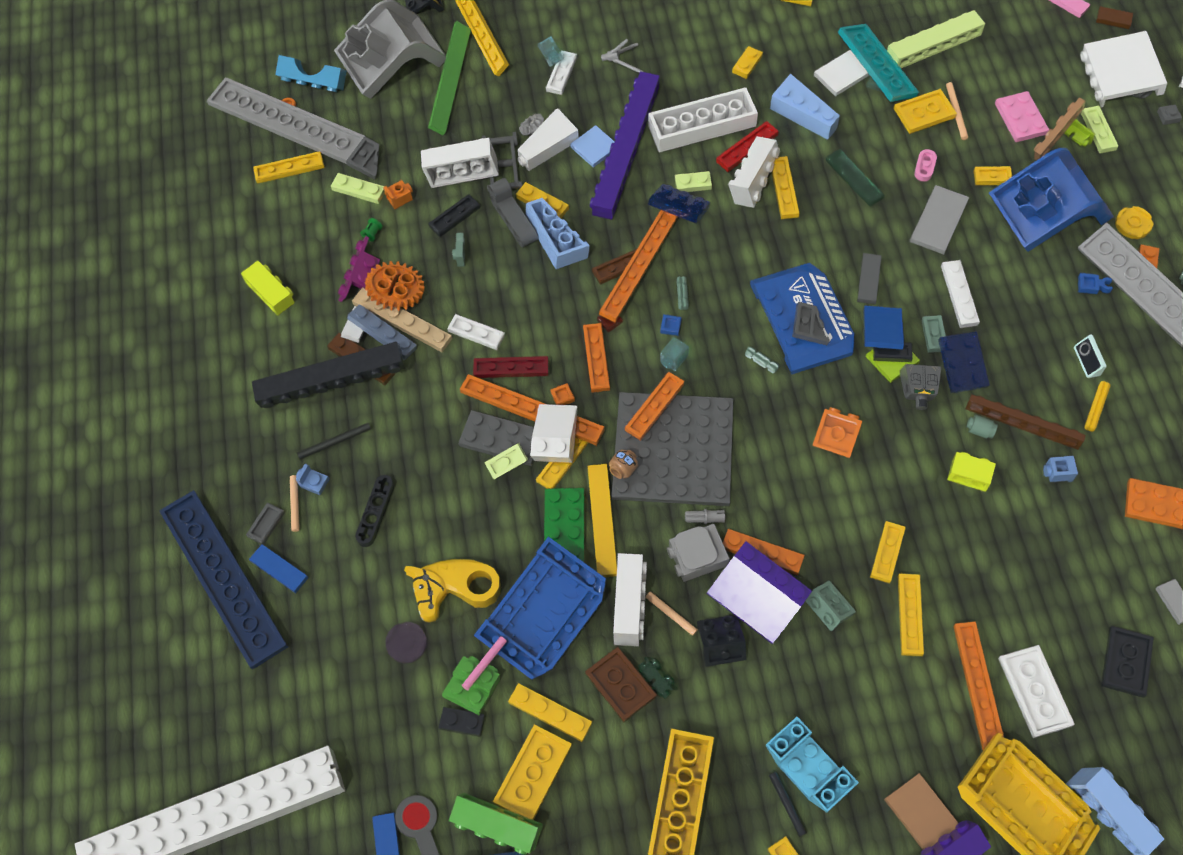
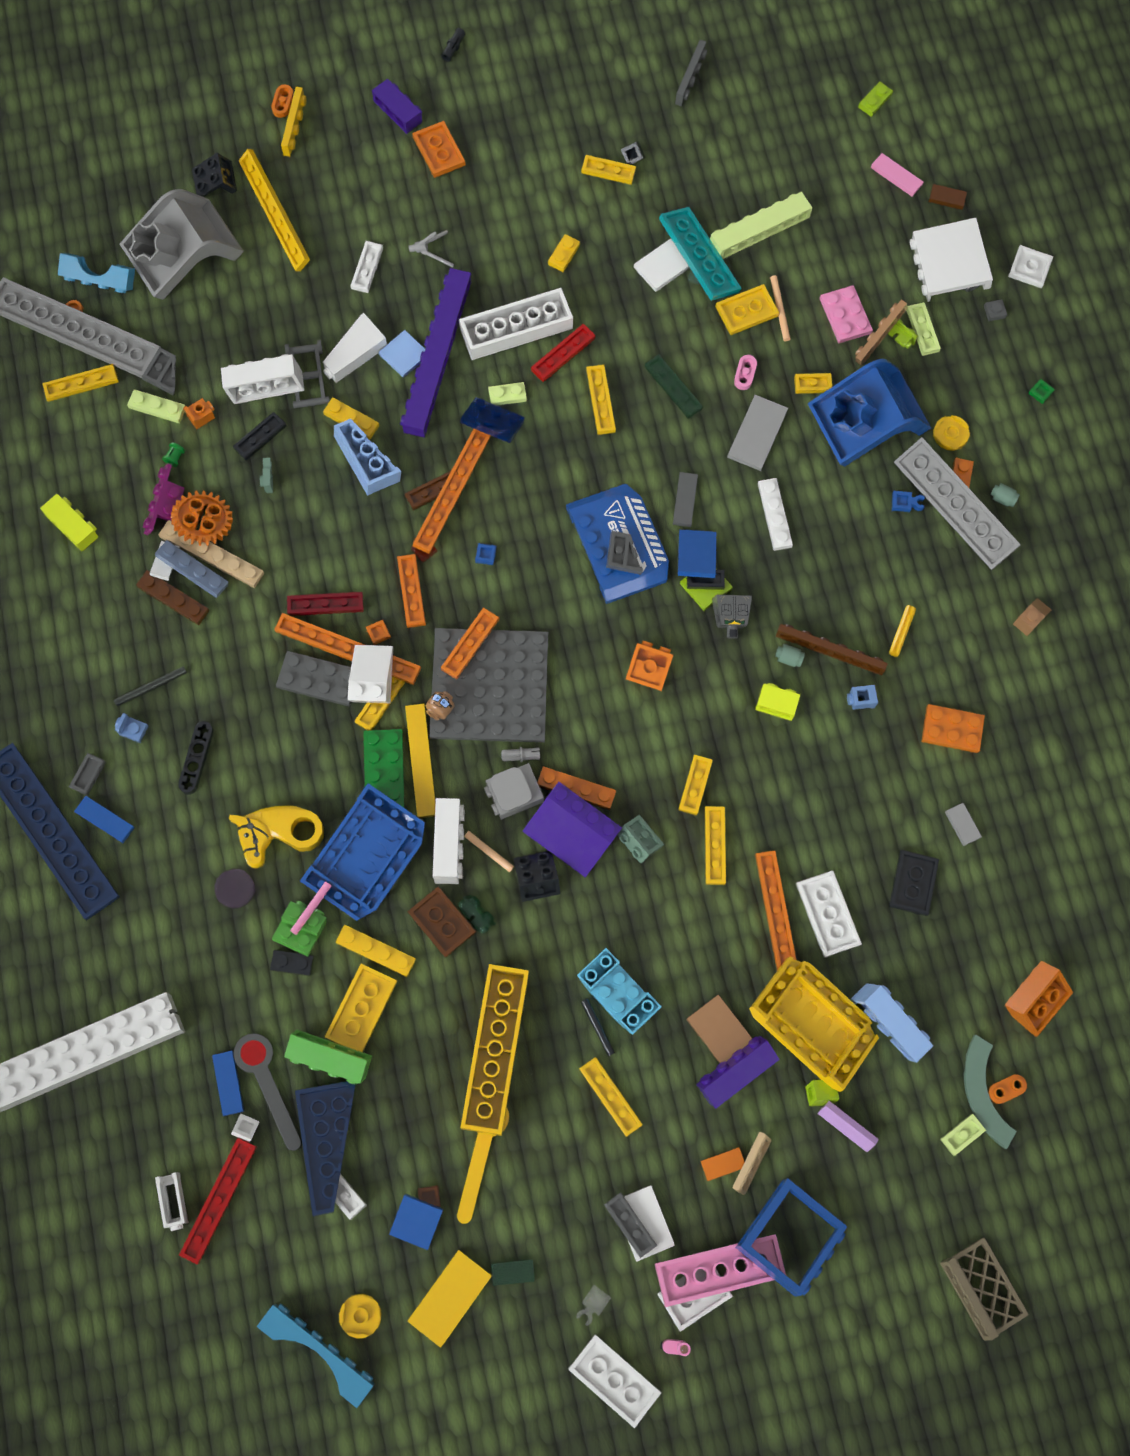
camera: 10 degrees left, 10 degrees up
black brick [252,341,406,408] -> none
light nougat bar [290,475,299,532] -> none
bright green tile [428,21,471,135] -> none
white tile [447,314,505,350] -> none
yellowish green plate [485,443,528,479] -> none
dark grey beam [488,178,538,248] -> none
light grey gear [519,114,544,135] -> none
clear light blue brick [537,36,564,67] -> none
clear light blue brick [660,337,689,371] -> none
sand green axle [677,276,688,310] -> none
white wedge [728,136,780,208] -> none
sand green axle [745,347,779,374] -> none
light blue wedge [770,74,840,140] -> none
sand green plate [921,315,948,353] -> none
clear blue plate [938,331,990,393] -> none
slope [1074,334,1106,378] -> none

